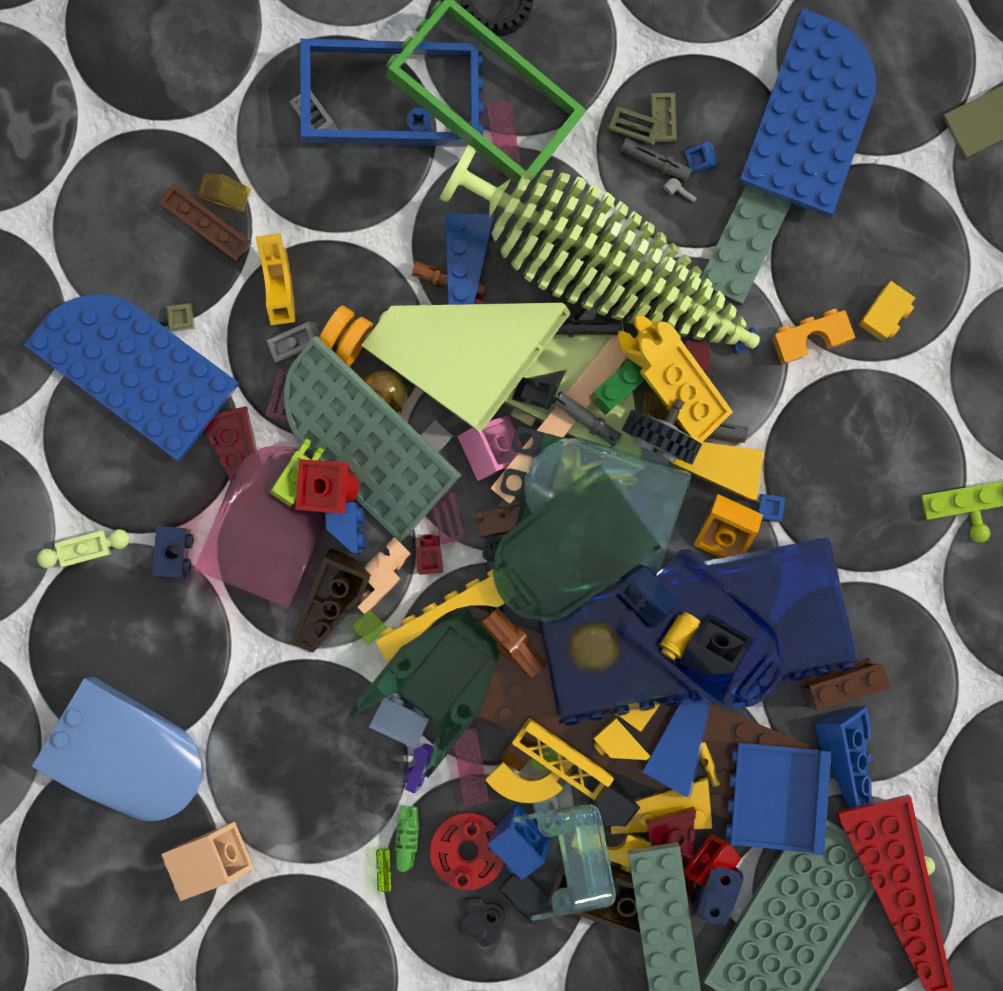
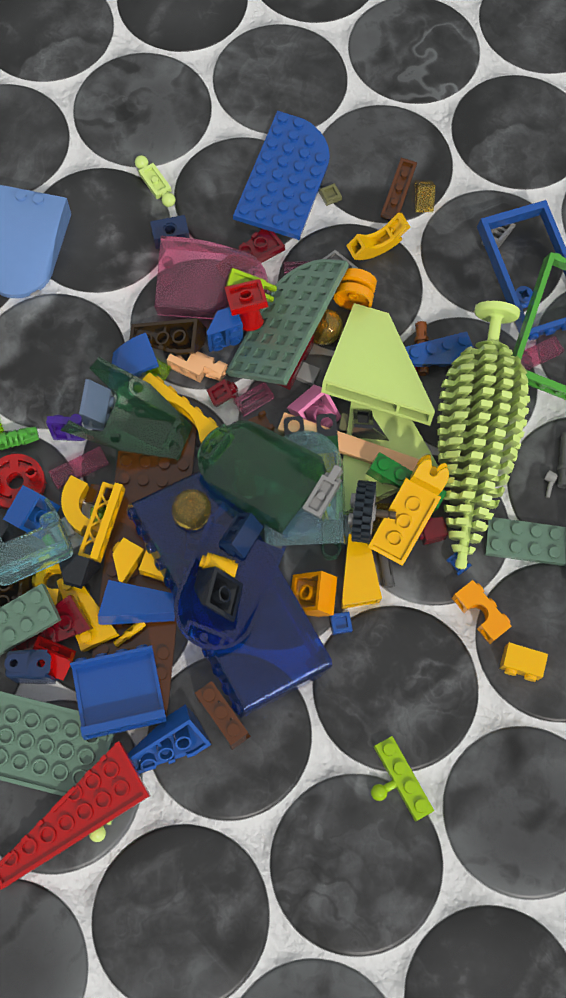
camera: 65 degrees right, 15 degrees down
dark orange piece [480,608,547,679] -> none
dark grey pin [552,391,622,447] -> none
black pin [555,318,622,337] -> none
none -> blue slope [108,333,159,390]
none -> light grey hinge [302,465,343,519]

